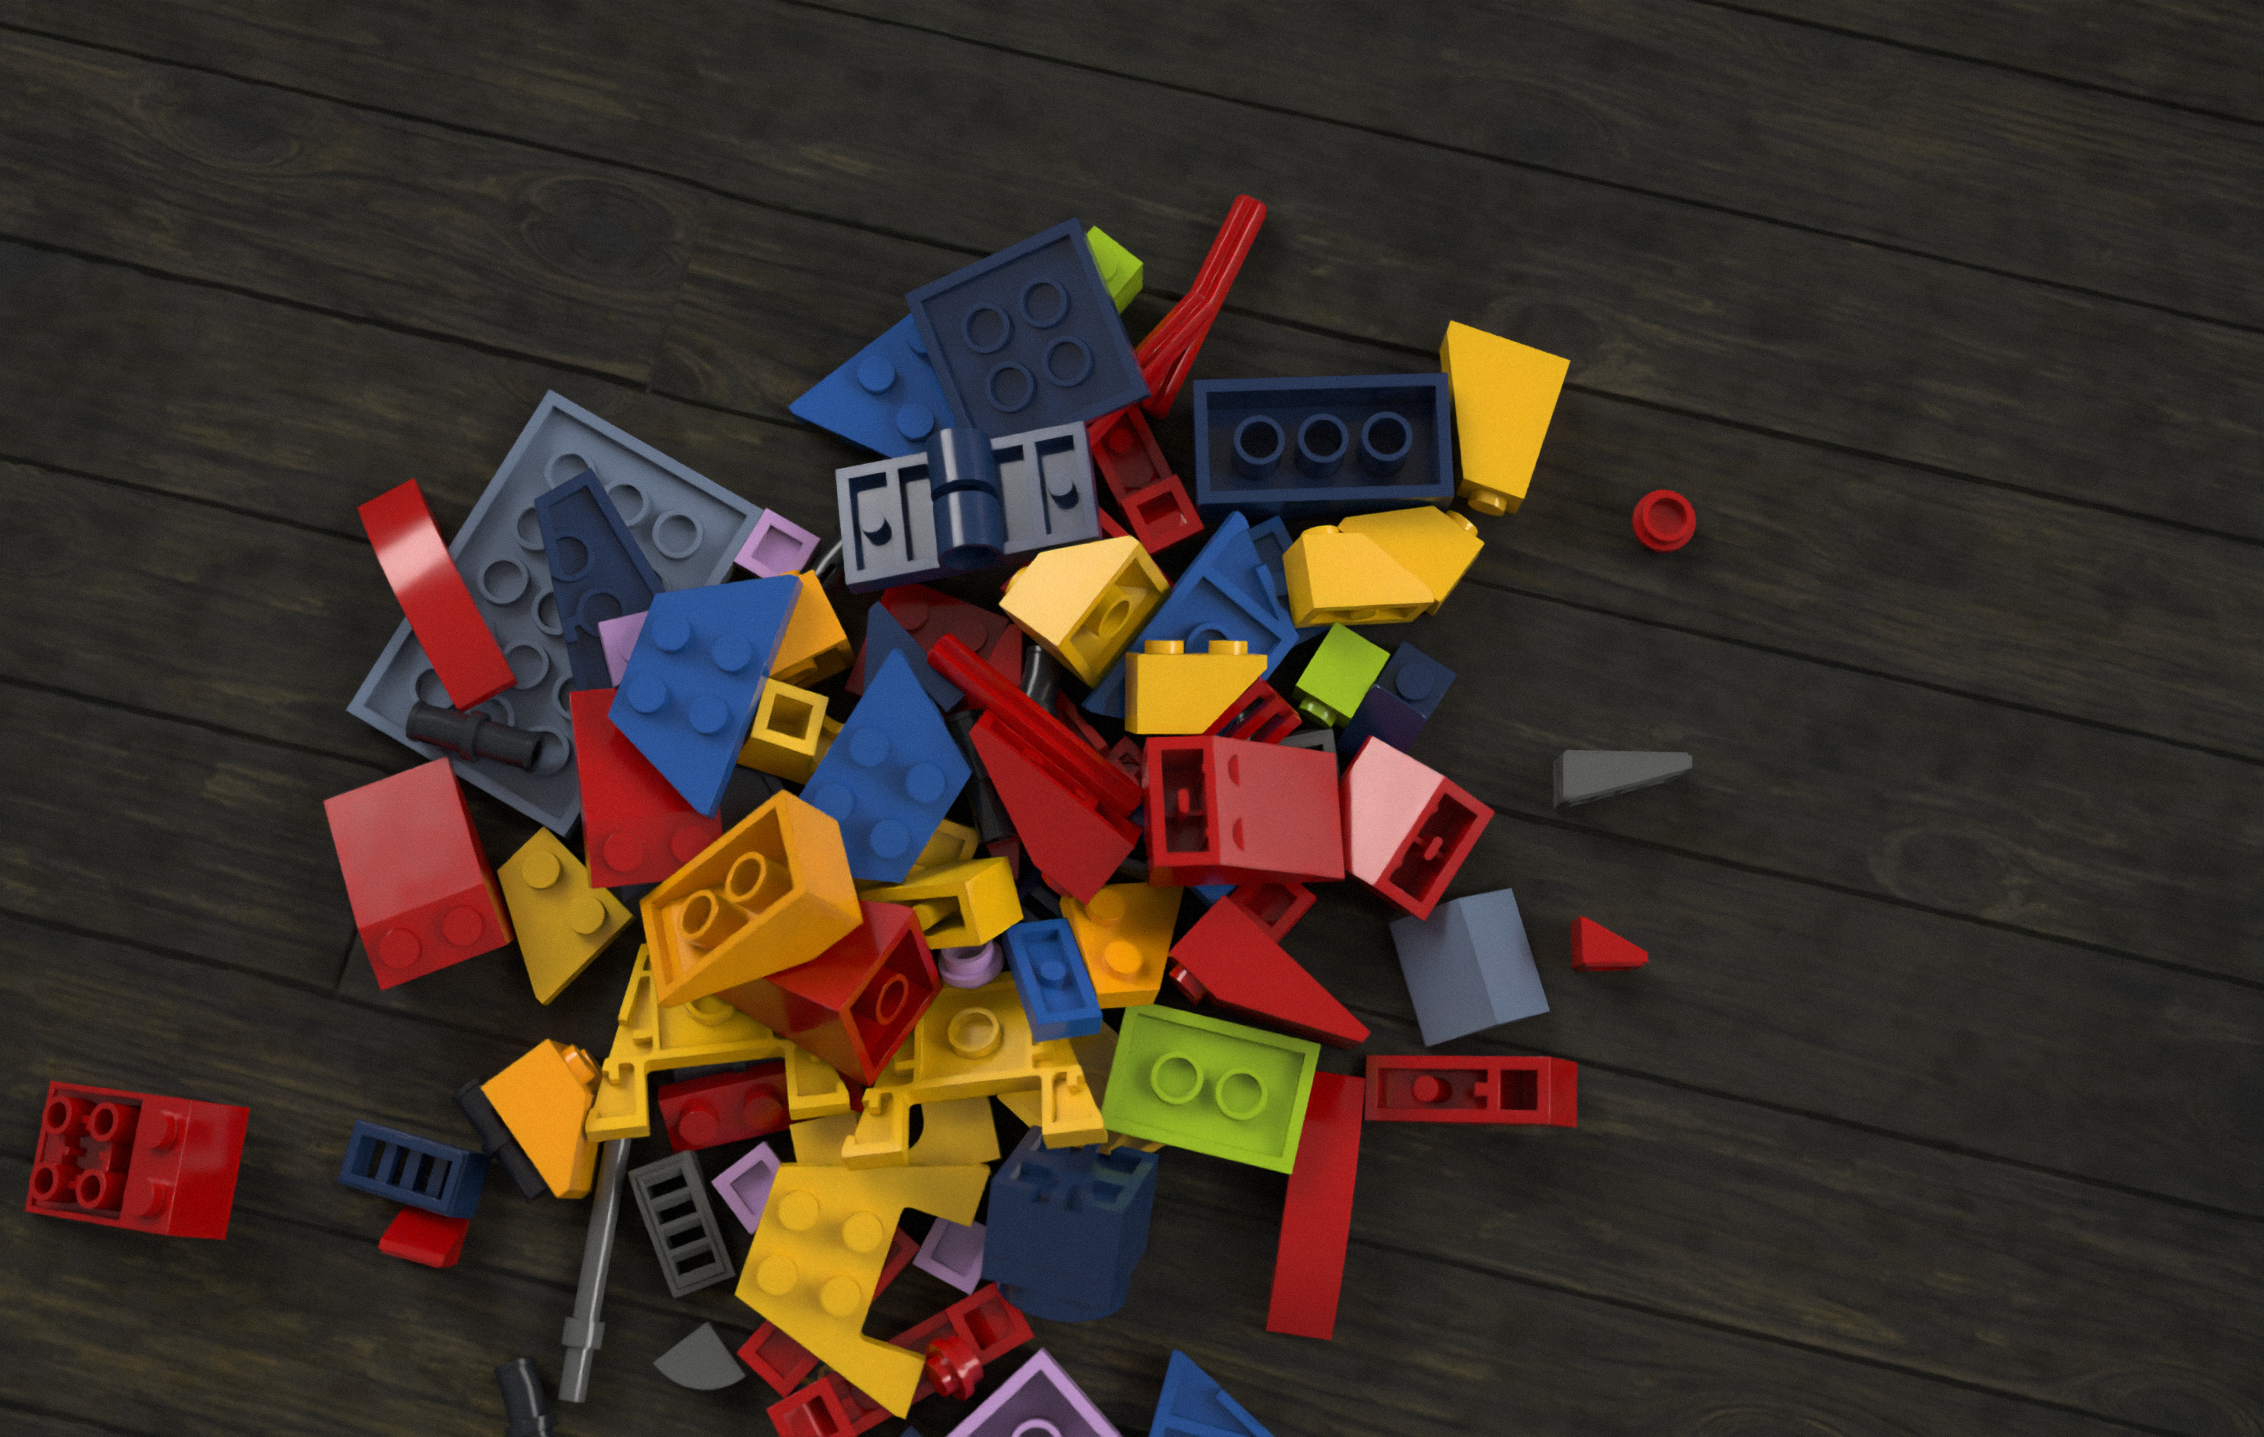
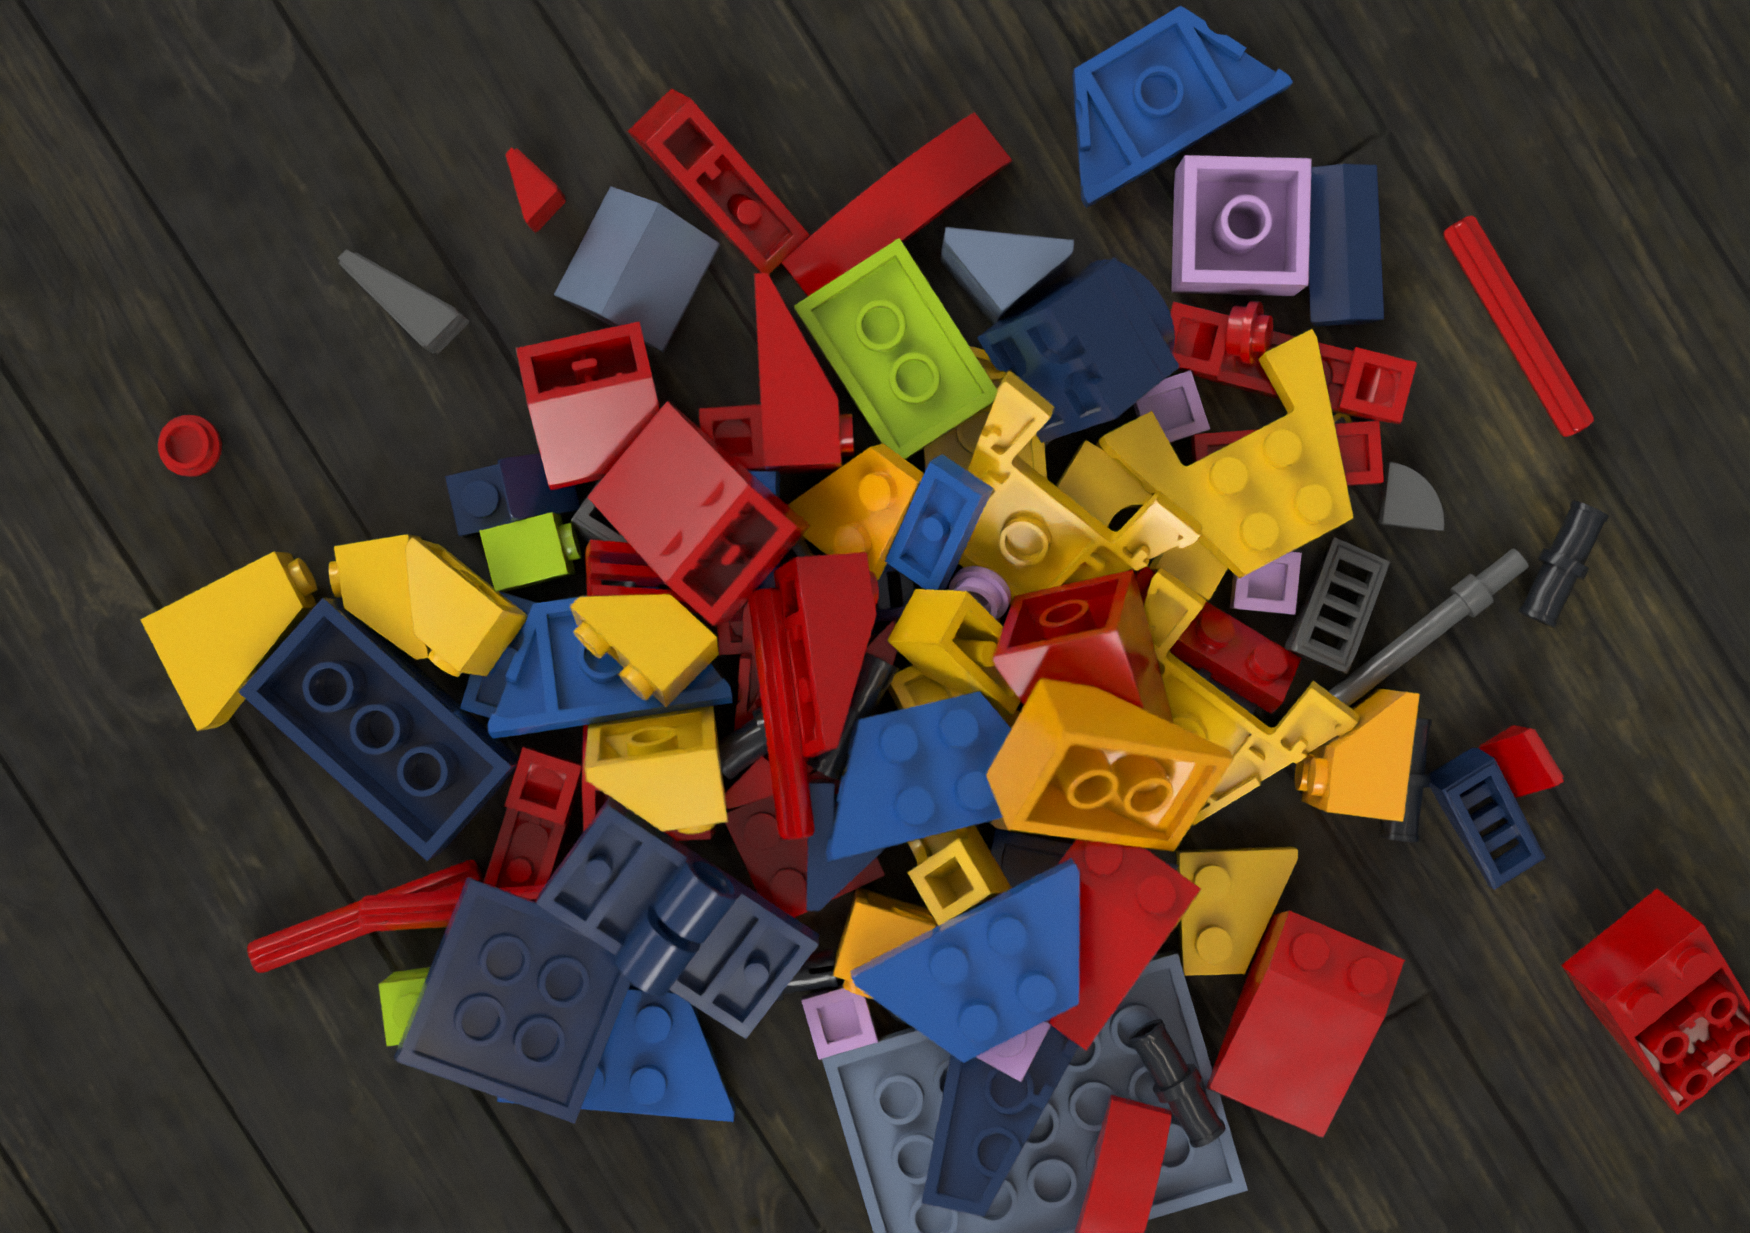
camera: 130 degrees left, 10 degrees up
none -> sand blue slope [941,227,1074,325]

